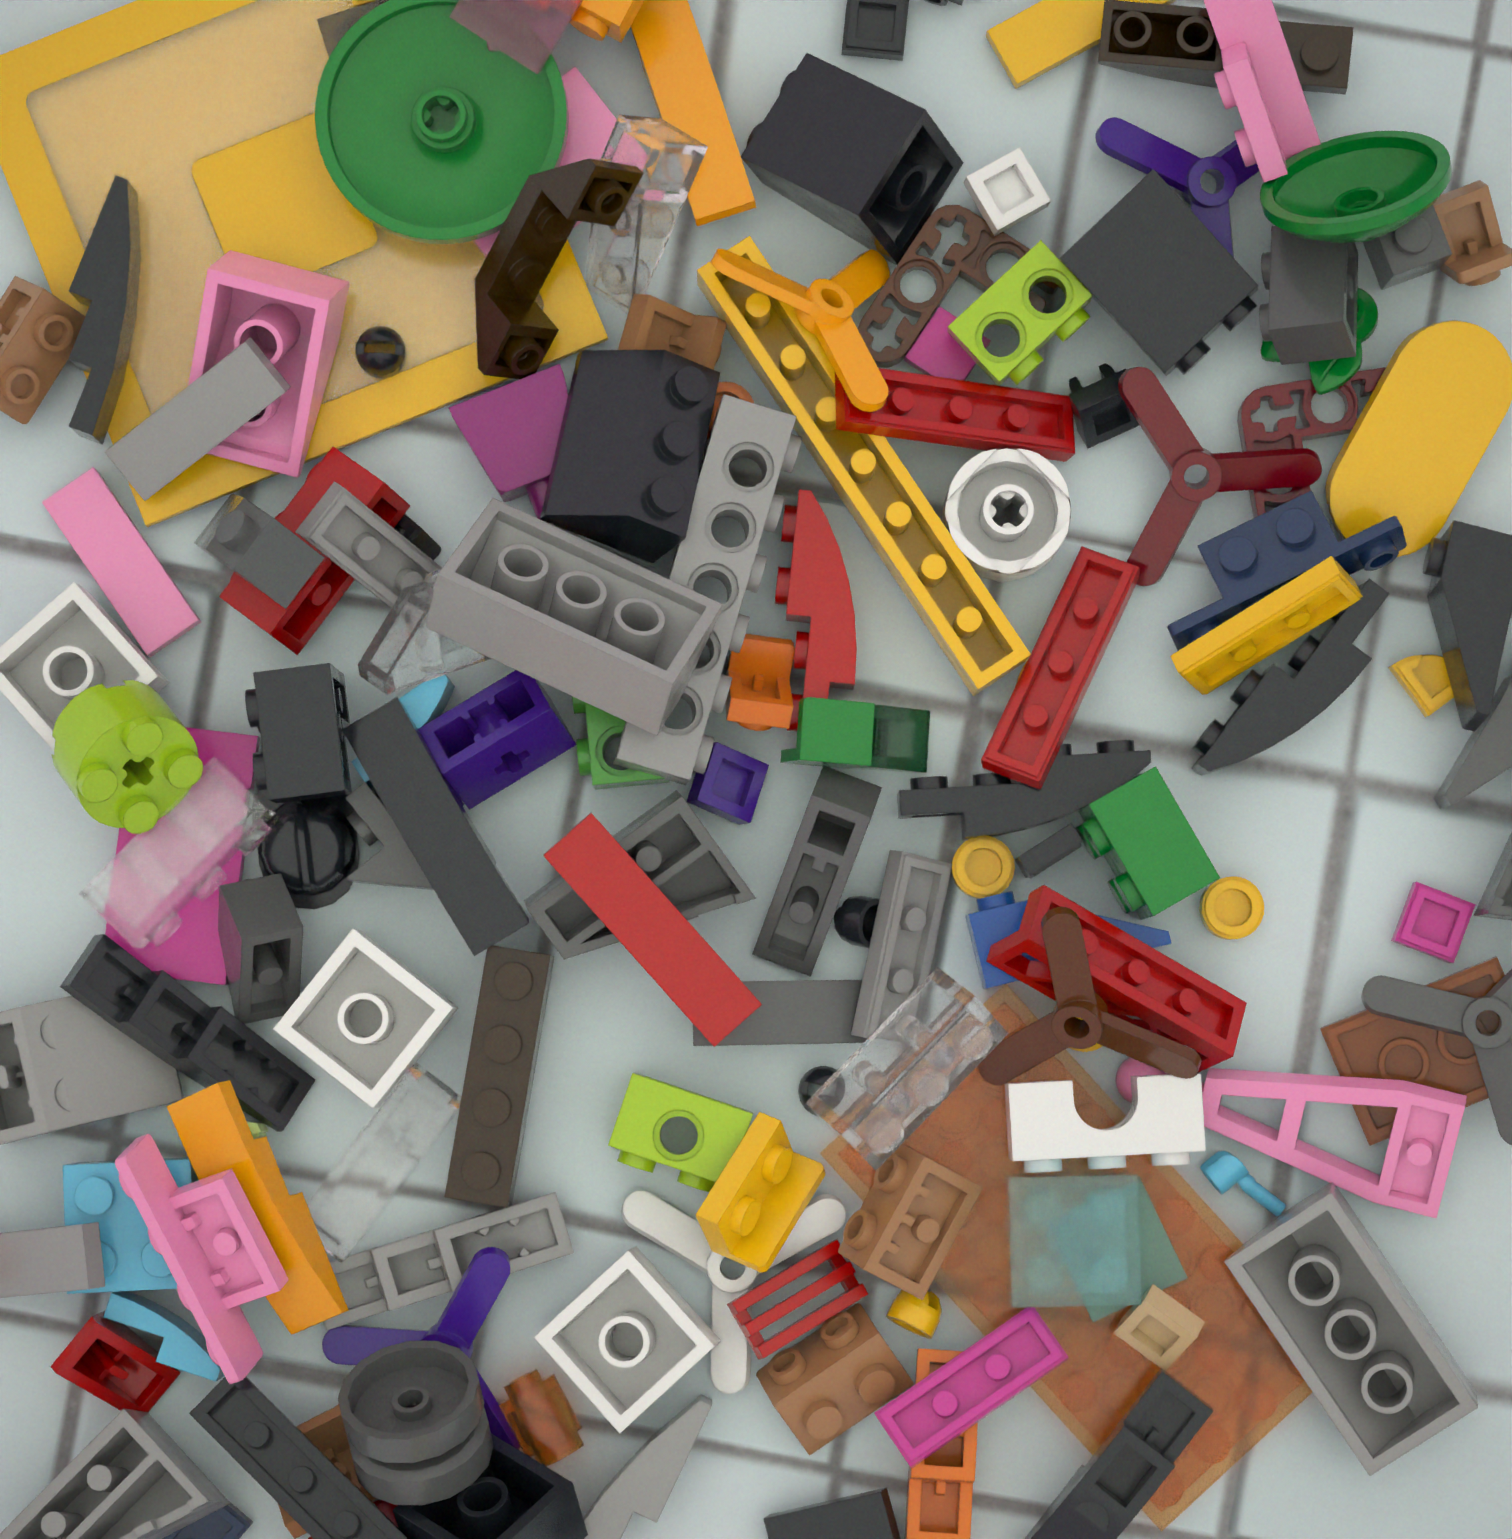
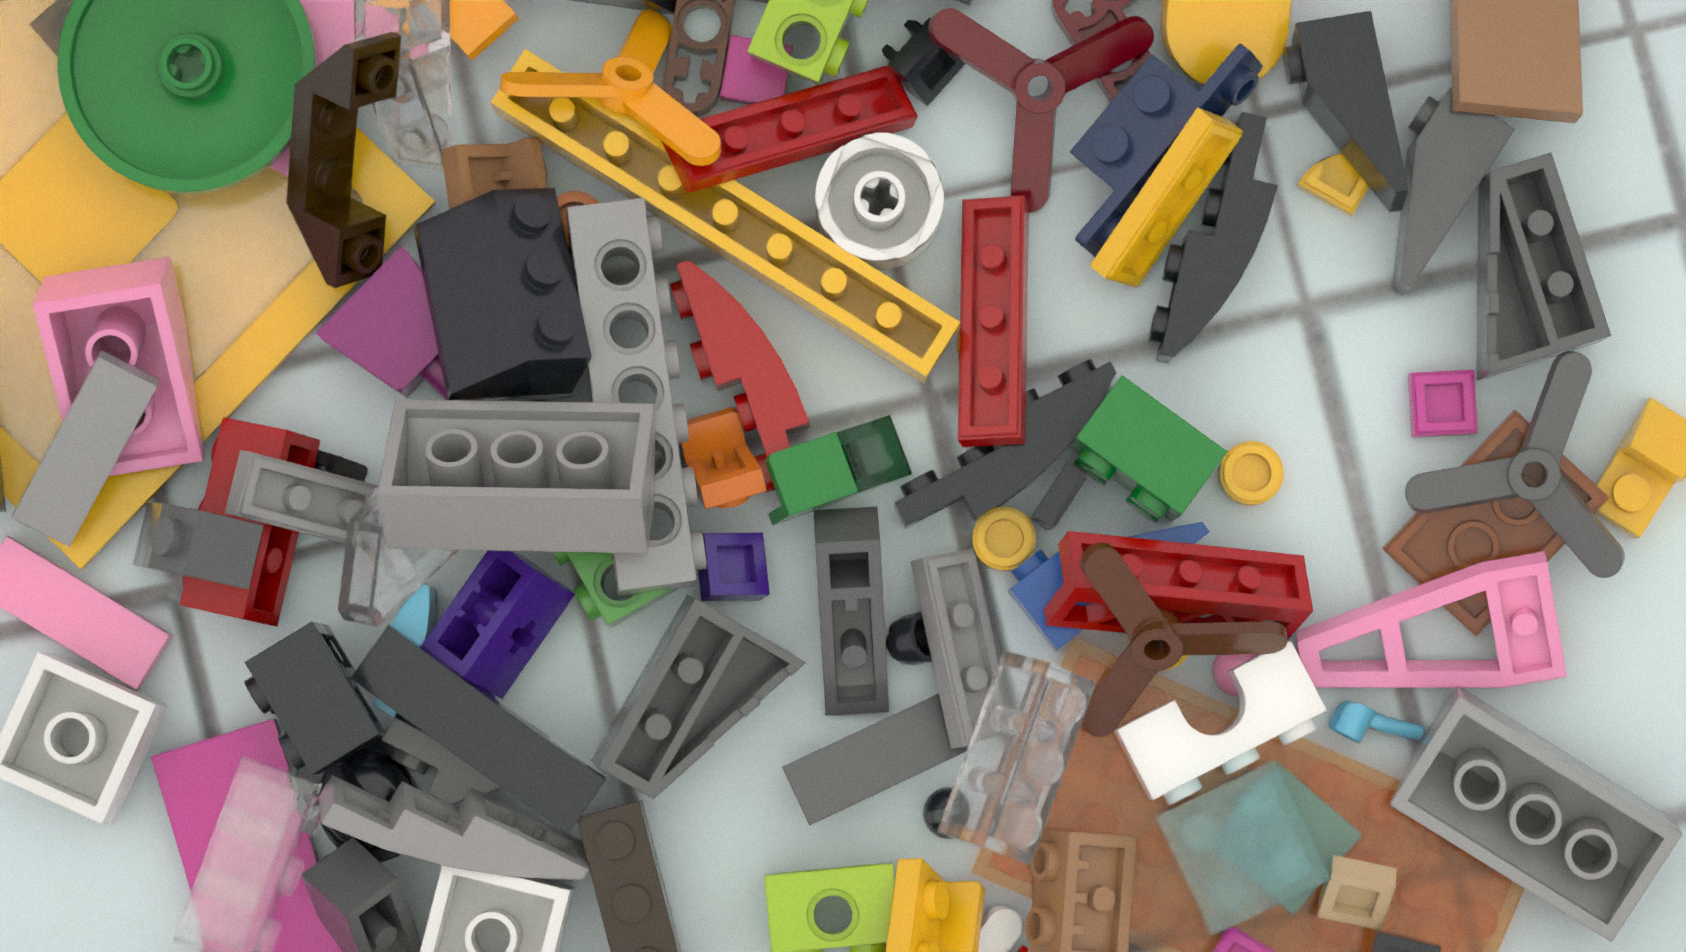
camera: 25 degrees left, 0 degrees up
lime brick [52,680,203,834] -> none
black hinge [355,326,407,379] -> none
red tile [543,813,762,1047] -> none
none -> light grey slope [319,775,589,880]

